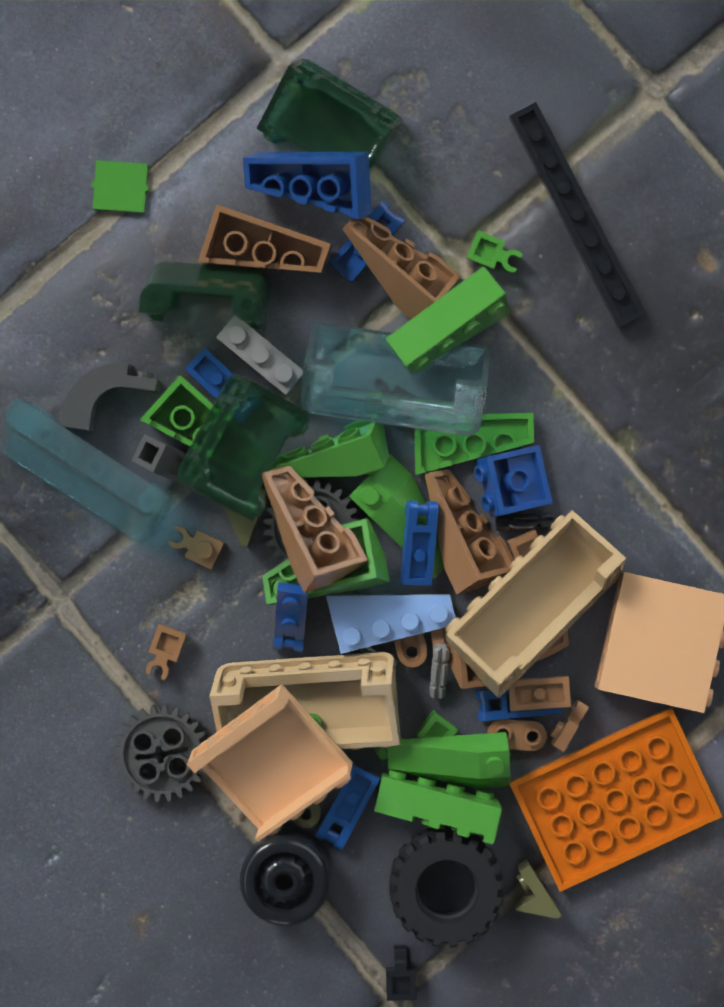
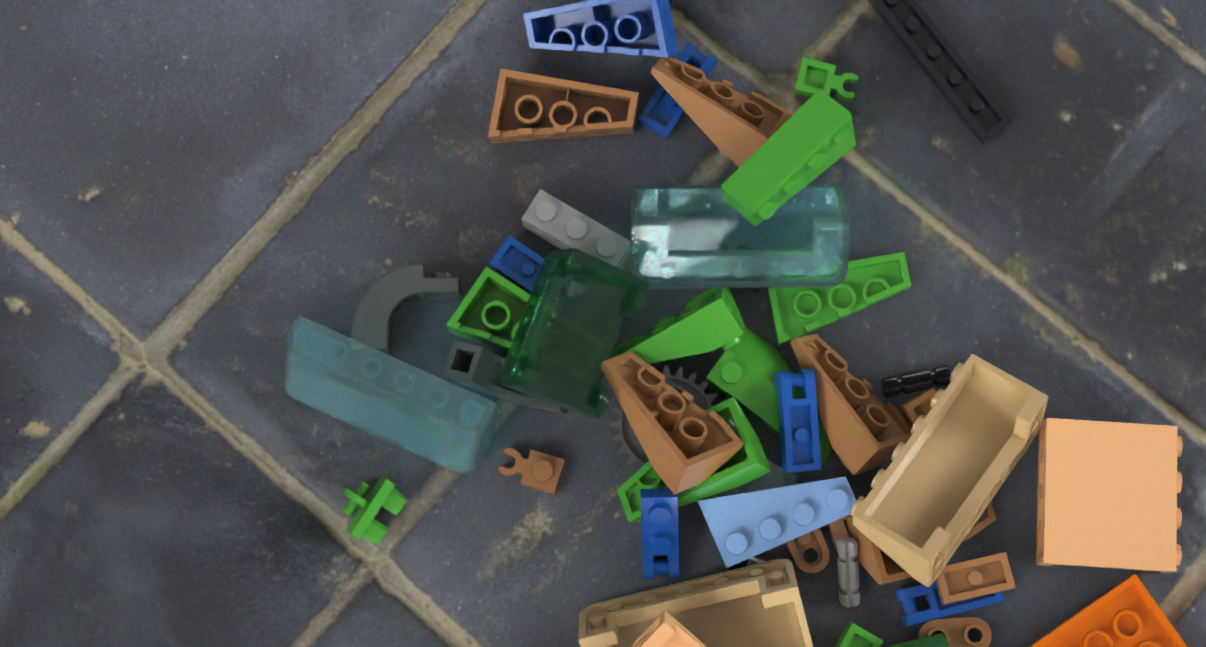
camera: 10 degrees left, 10 degrees down
bright green piece [91,160,150,213] -> none
clear green windscreen [139,261,270,330] -> none
medium nougat plate [146,623,188,680] -> none
olive slope [223,487,268,547] -> none
blue plate [474,445,553,517] -> none
medium nougat plate [550,699,589,752] -> none
none -> bright green hips [342,476,407,544]

